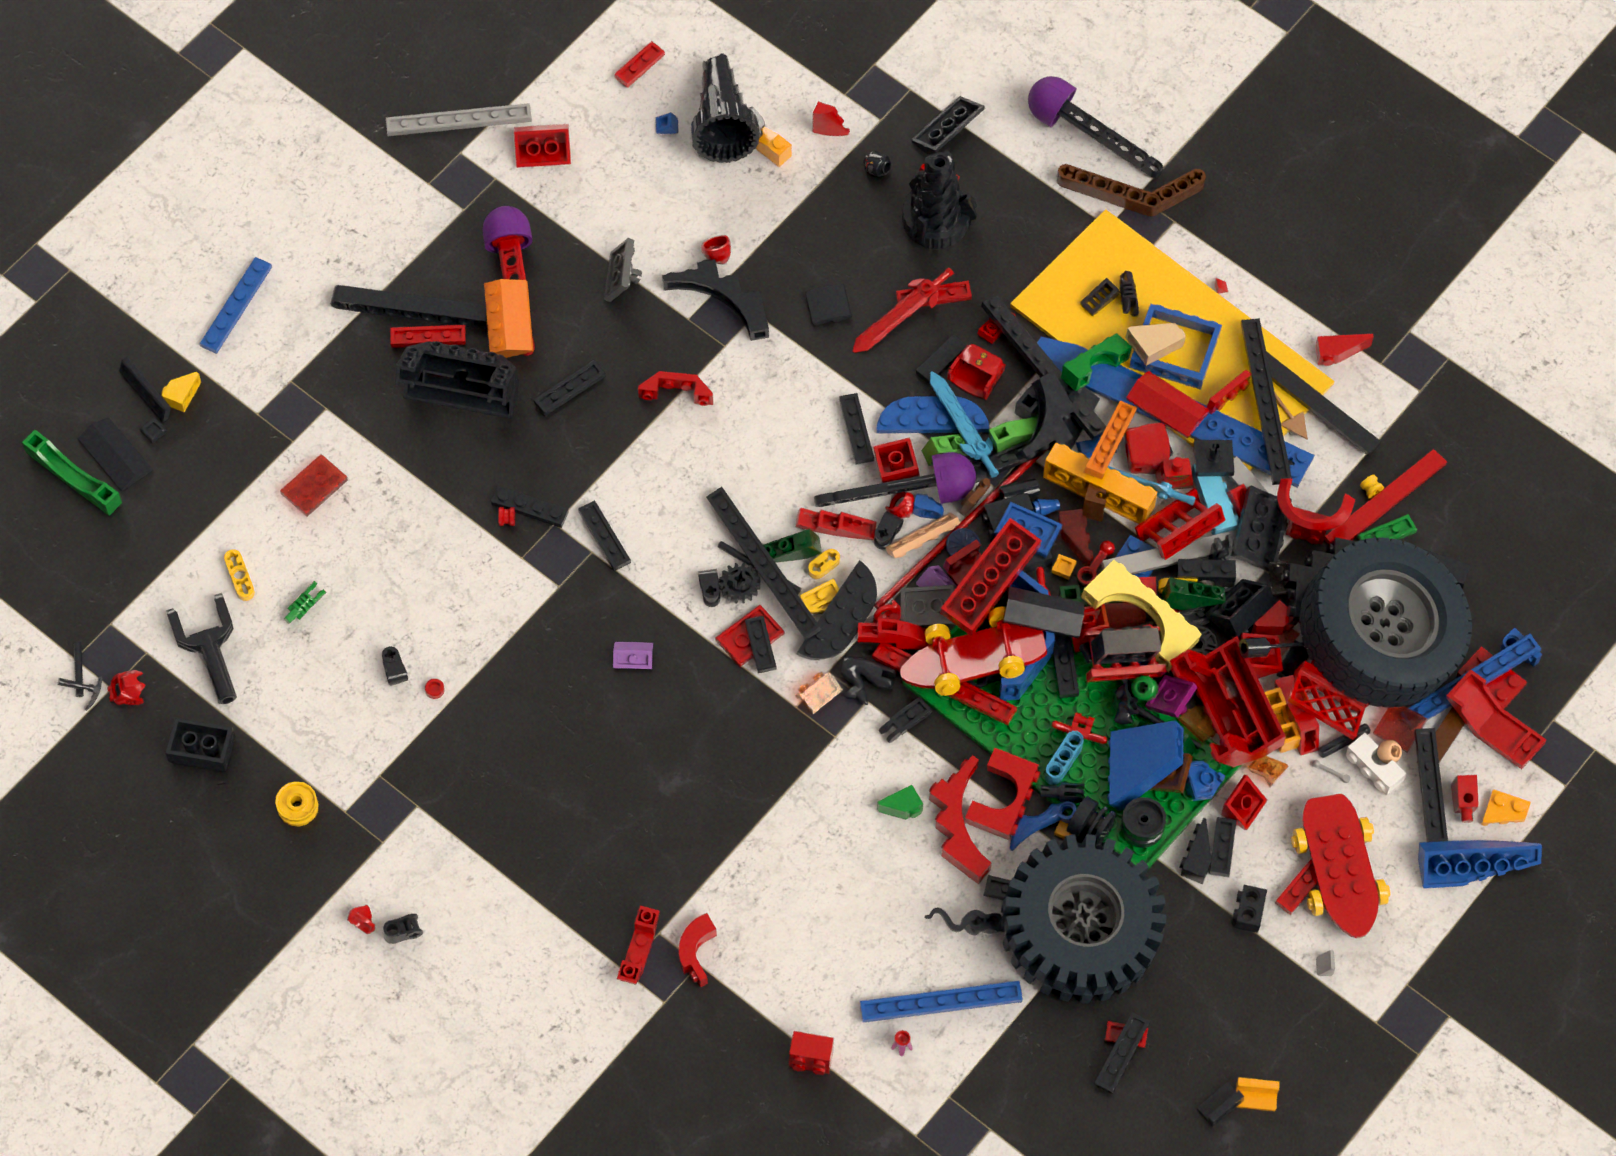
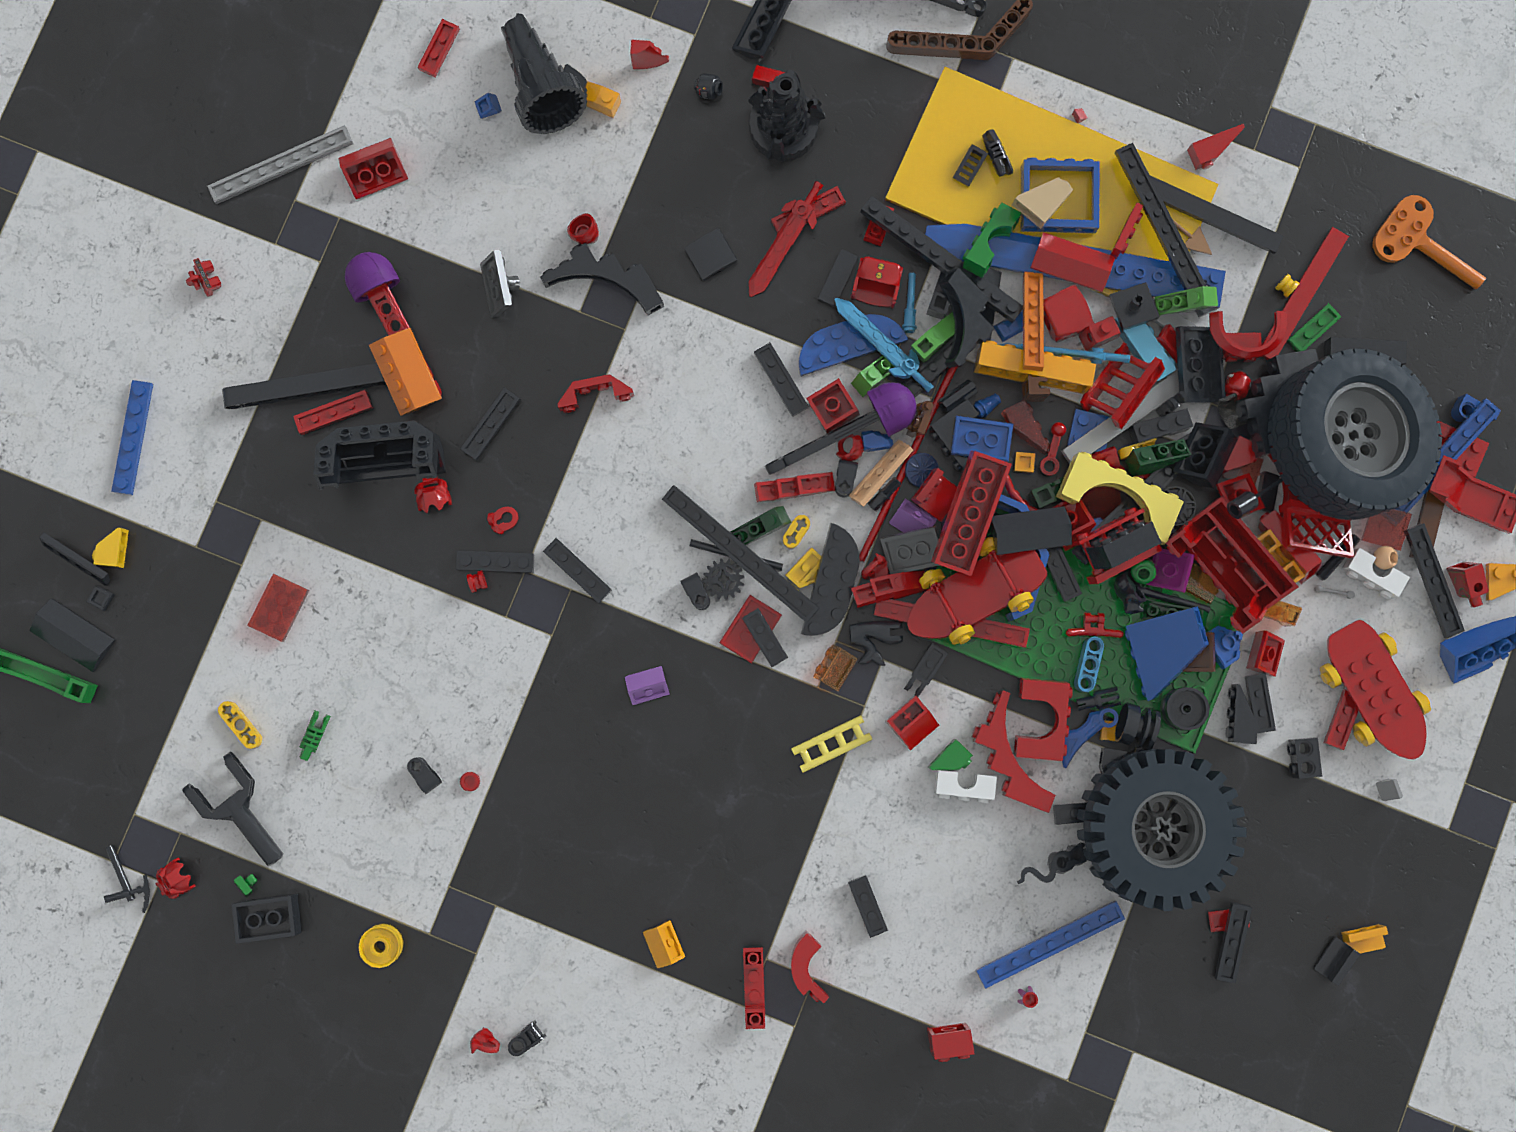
camera: 20 degrees left, 20 degrees up
none -> red hips [186,258,221,297]
none -> green tile [234,874,257,898]
none -> red helmet [414,477,452,513]
none -> red piece [487,507,519,534]
none -> light orange panel [643,920,685,968]
none -> light yellow bar [791,715,873,773]
none -> black plate [848,875,888,938]
none -> black axle [868,478,901,512]
none -> red slope [885,696,939,751]
none -> dark azure pin [902,273,917,333]
none -> white arch [934,770,997,803]
none -> bright green slope [1155,286,1218,316]
none -> red head [1225,371,1251,401]
none -> orange piece [1373,195,1486,290]

